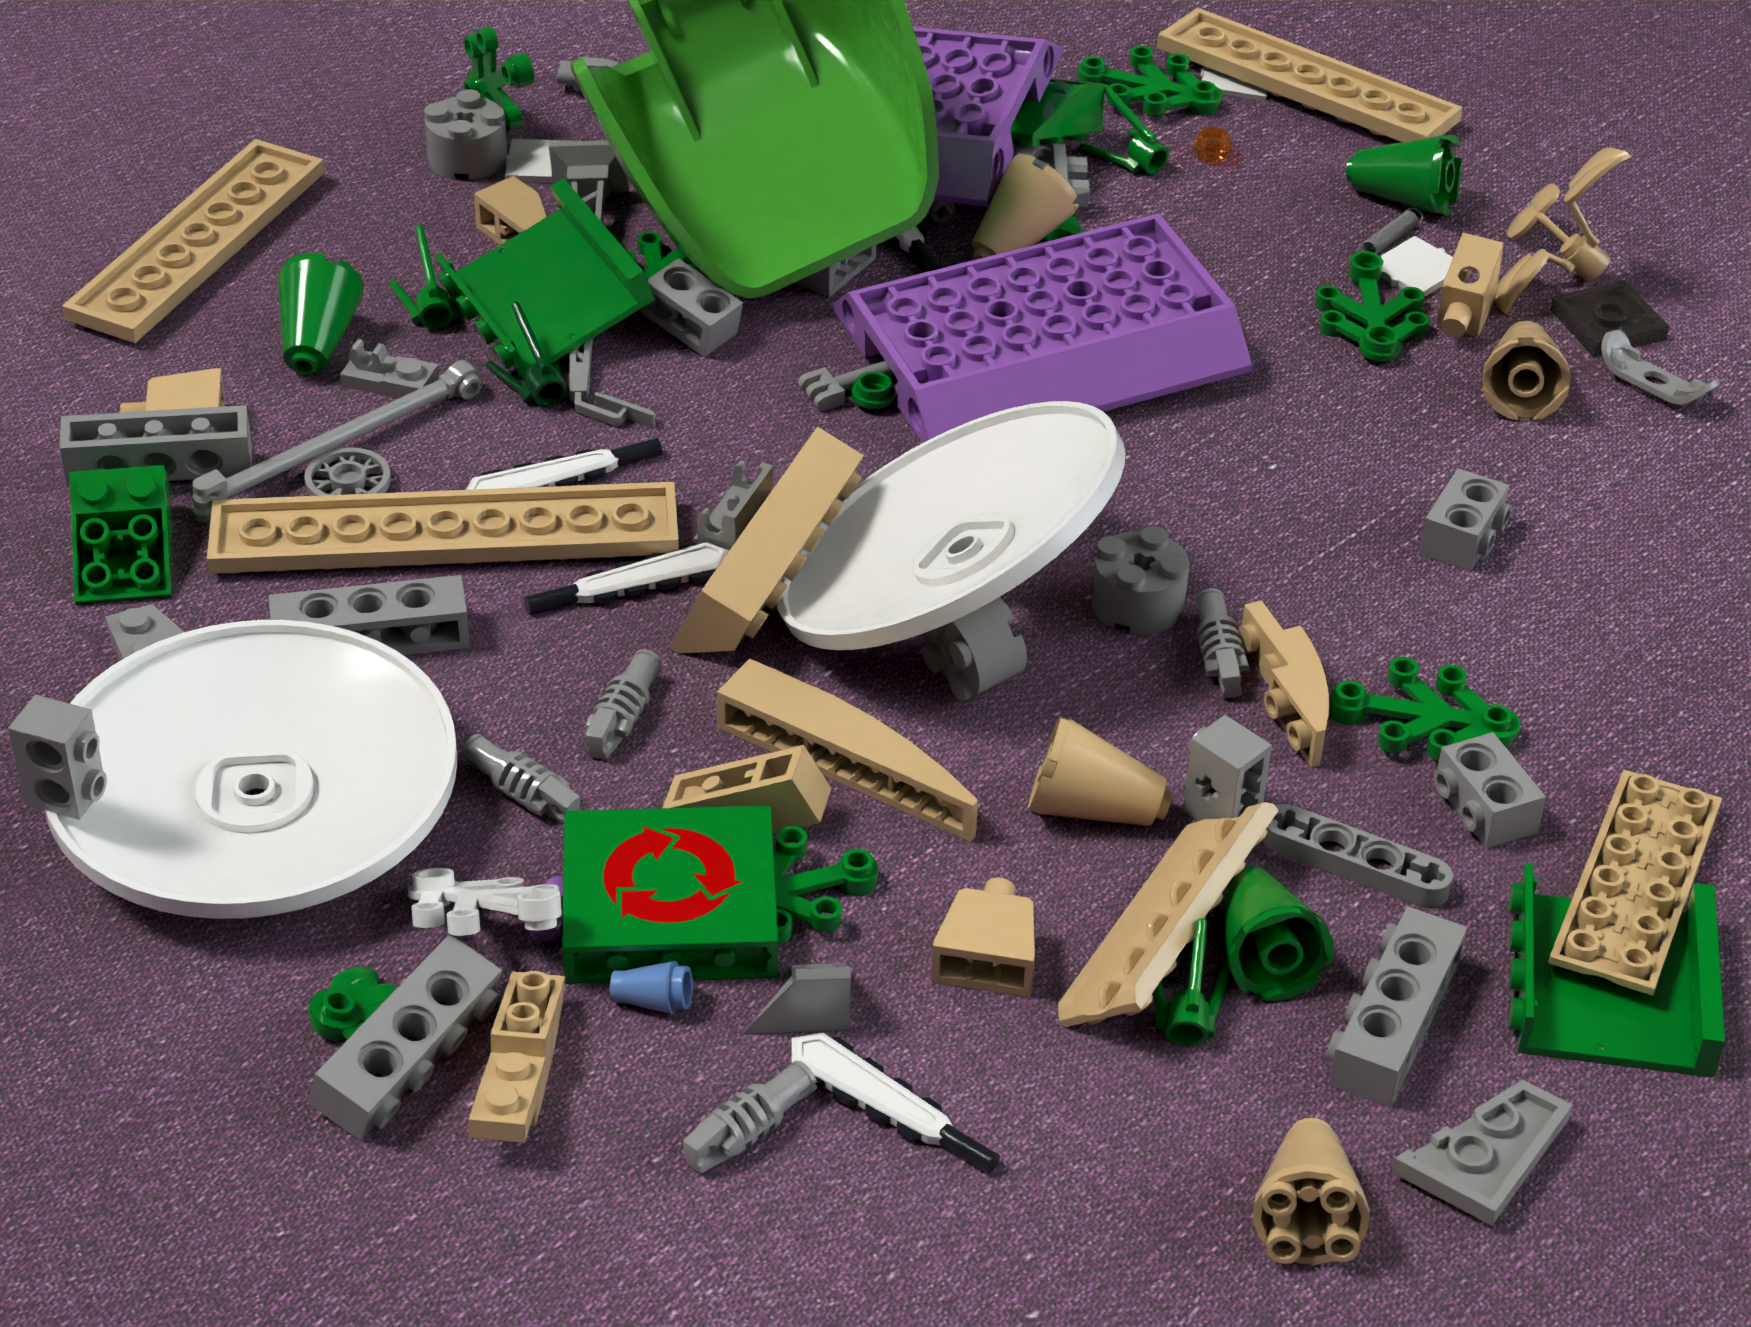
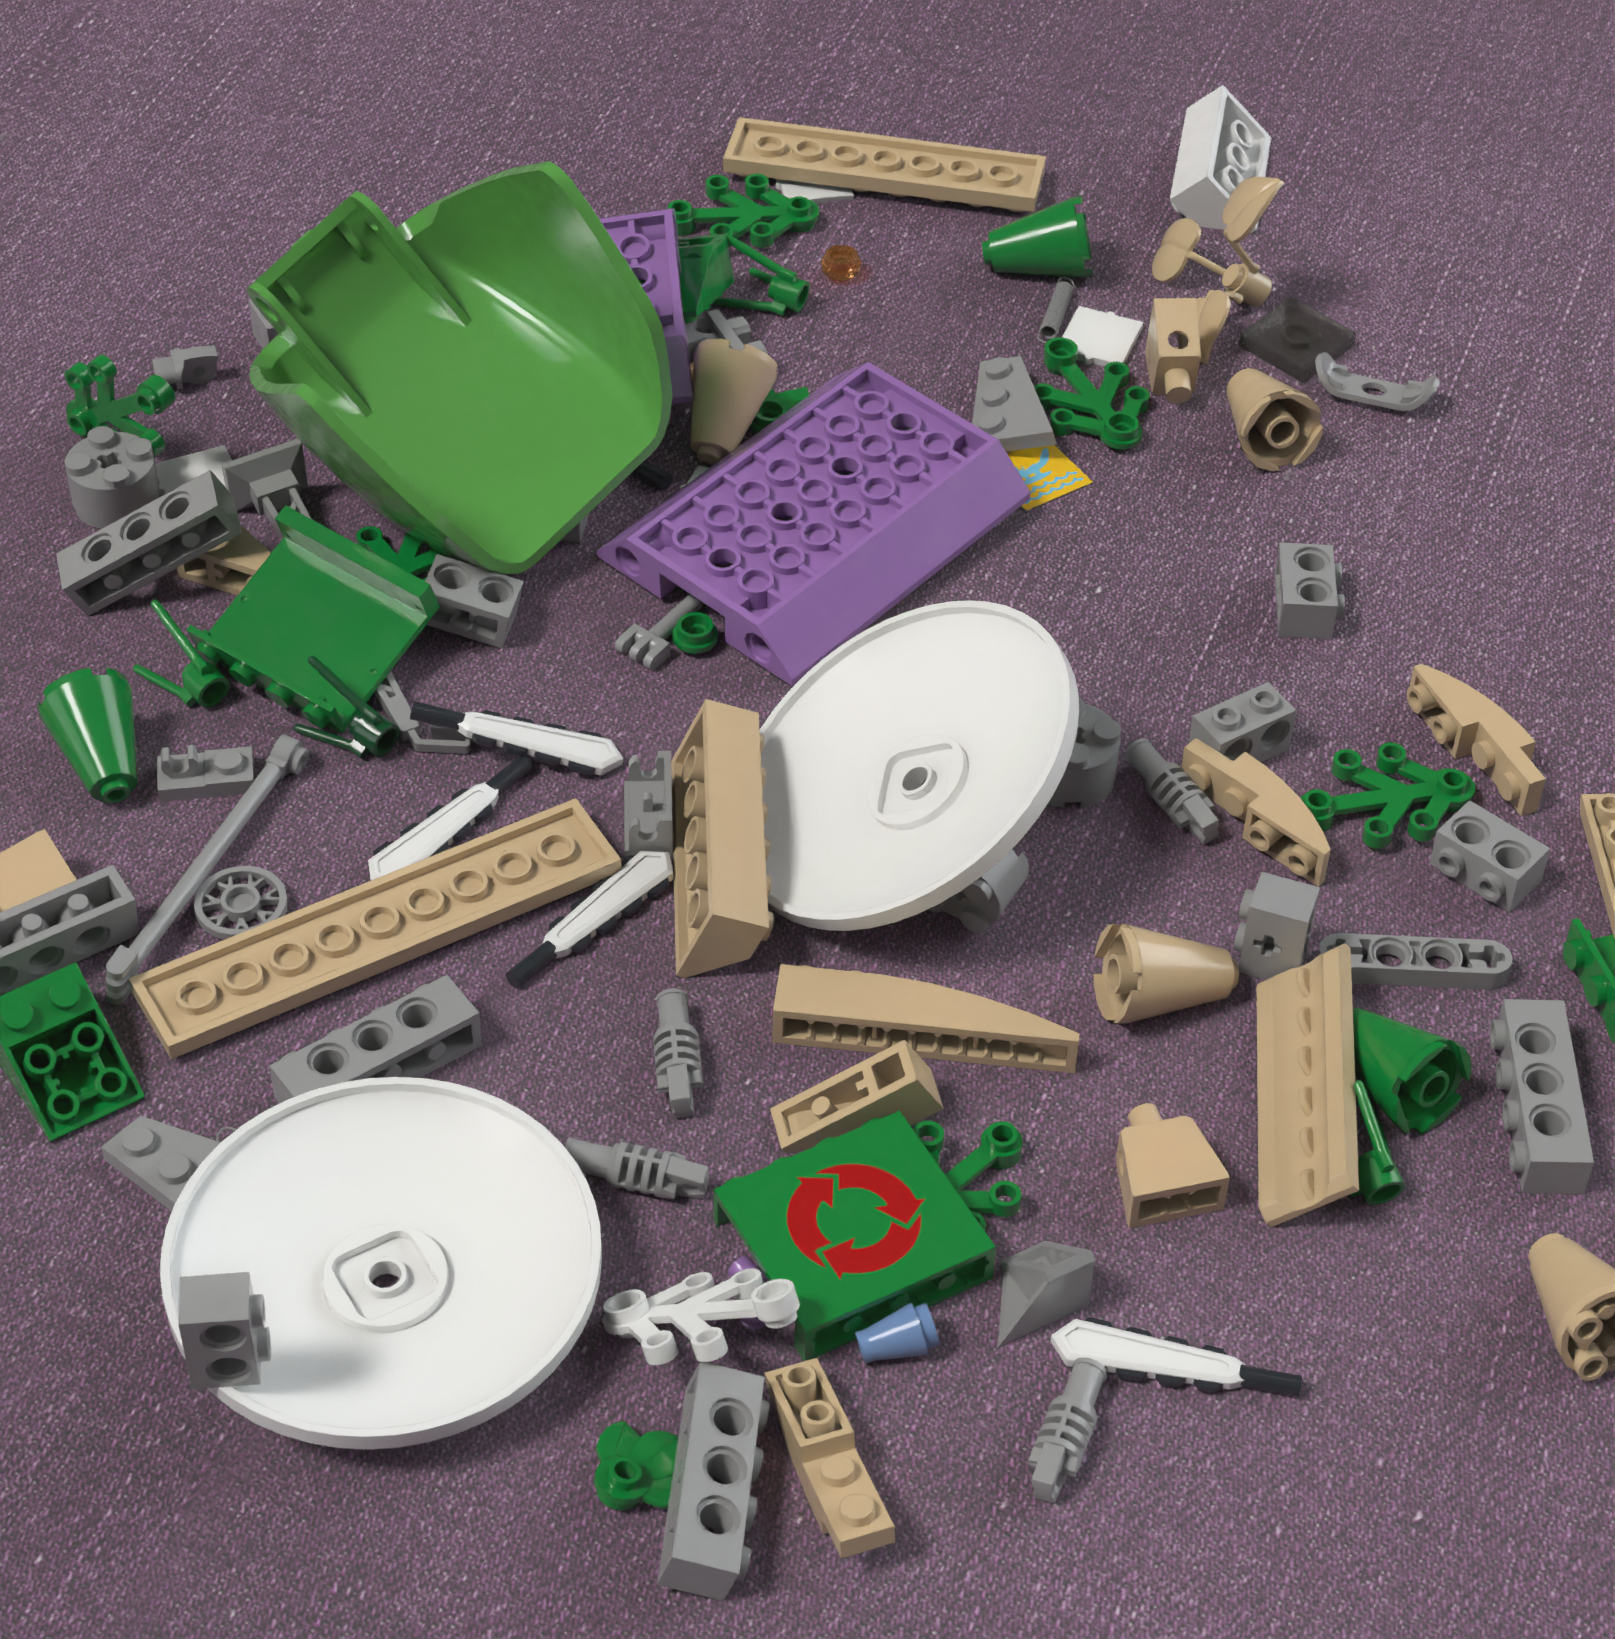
camera: 25 degrees left, 5 degrees up
none -> light grey brick [56,470,242,616]
none -> white sword [410,701,623,776]
none -> light grey wing [972,356,1057,451]
none -> yellow sticker [1007,445,1093,511]
none -> white slope [1170,85,1271,233]
none -> light grey brick [1189,682,1296,762]
none -> tan slope [1407,664,1546,817]

